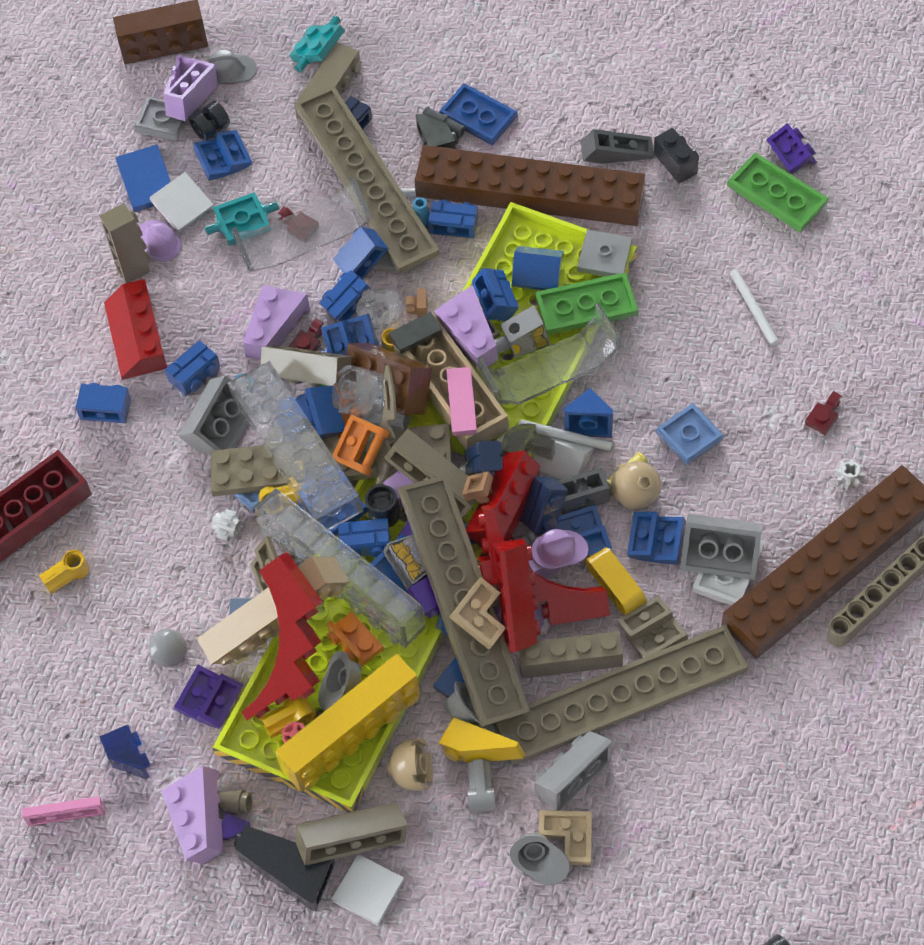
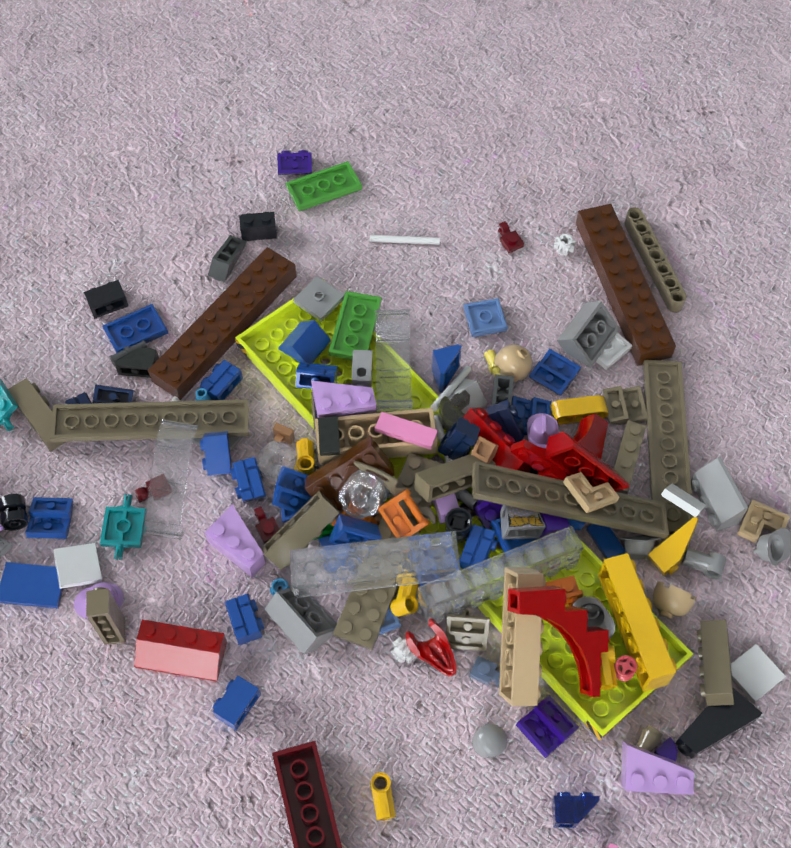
camera: 70 degrees left, 0 degrees up
none -> black brick [84,280,128,319]
none -> dark blue brick [92,384,137,403]
none -> red animal [405,618,457,676]
none -> white tile [661,484,706,517]

